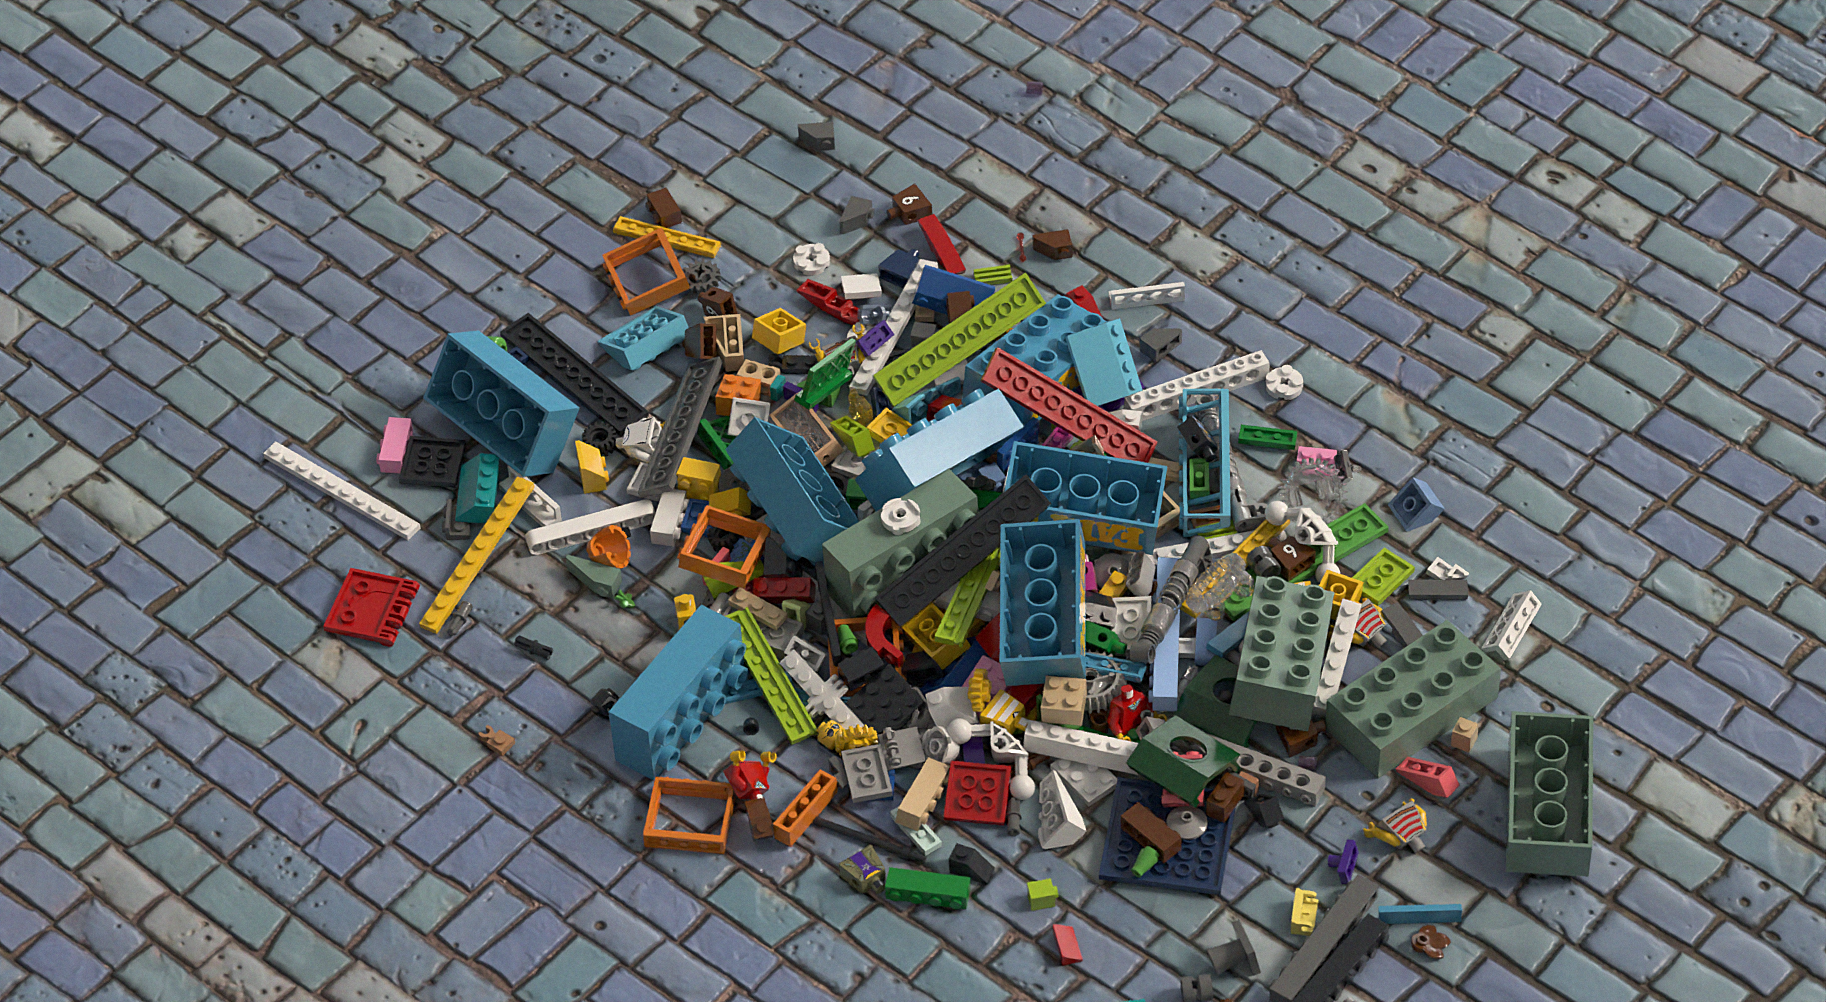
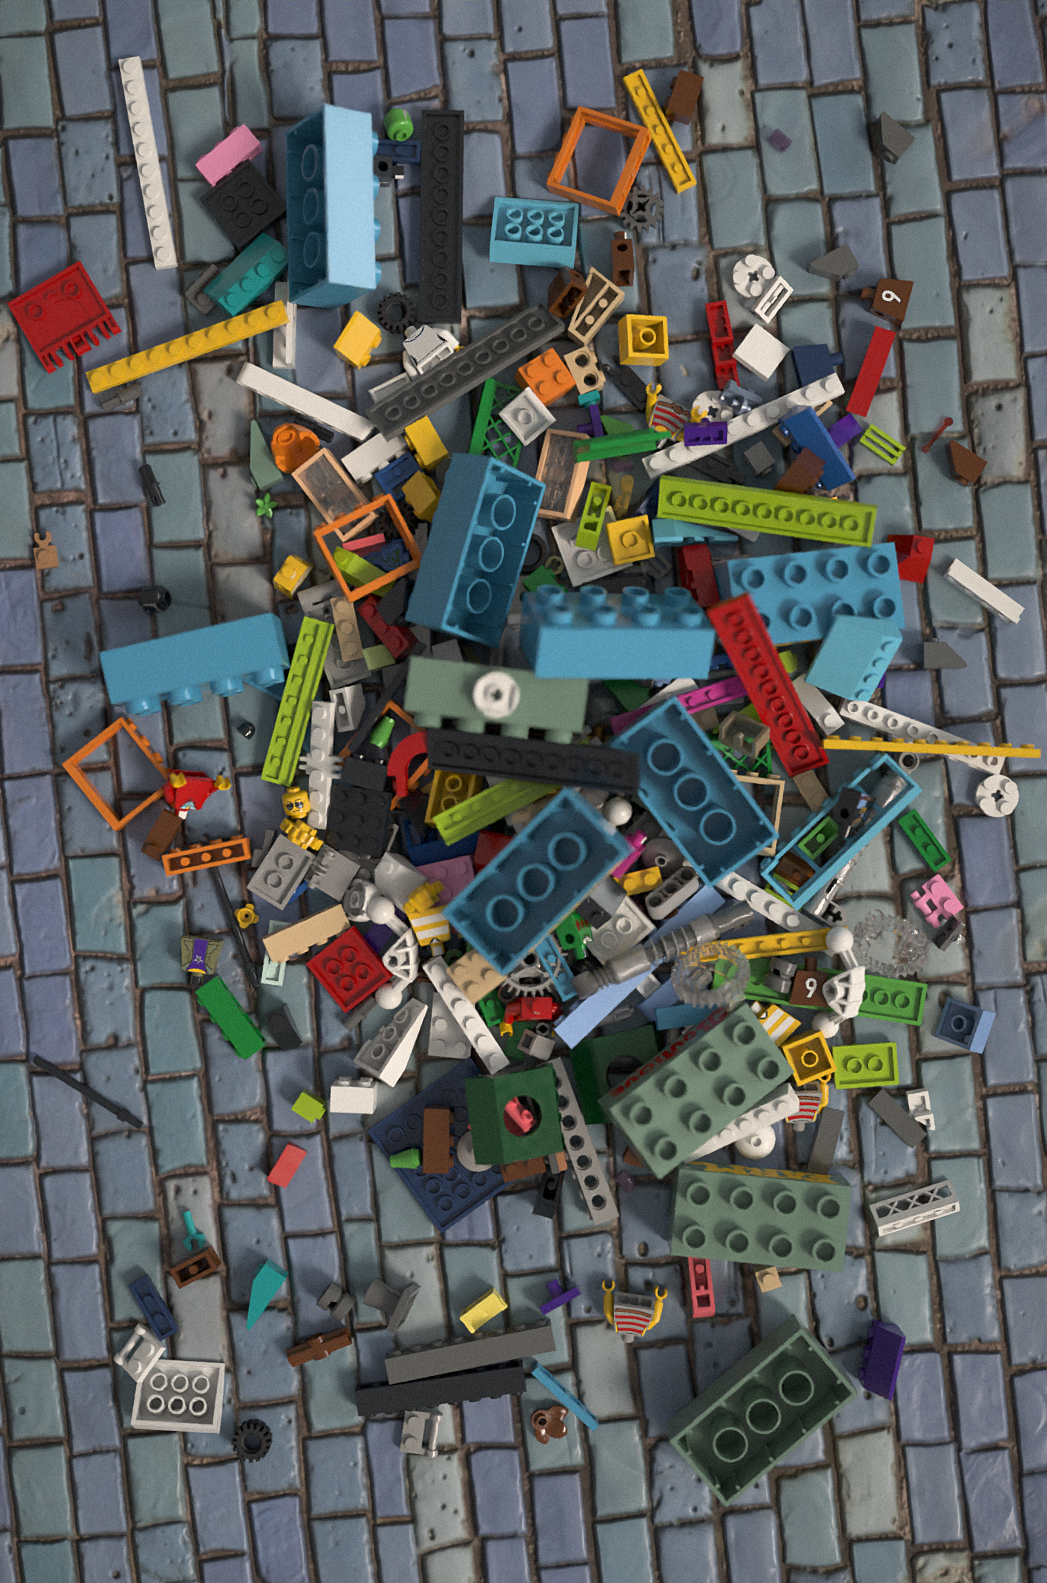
camera: 40 degrees right, 40 degrees up
none -> yellow plate [234,904,259,928]
none -> clear brick [292,447,380,543]
none -> white brick [330,1076,378,1114]
none -> hinge [611,455,633,474]
none -> white cylinder [733,1125,776,1160]
none -> white tile [751,276,793,324]
none -> clear purple hinge [769,128,793,153]
none -> yellow plate [820,735,1041,758]
none -> dark purple slope [857,1320,906,1401]

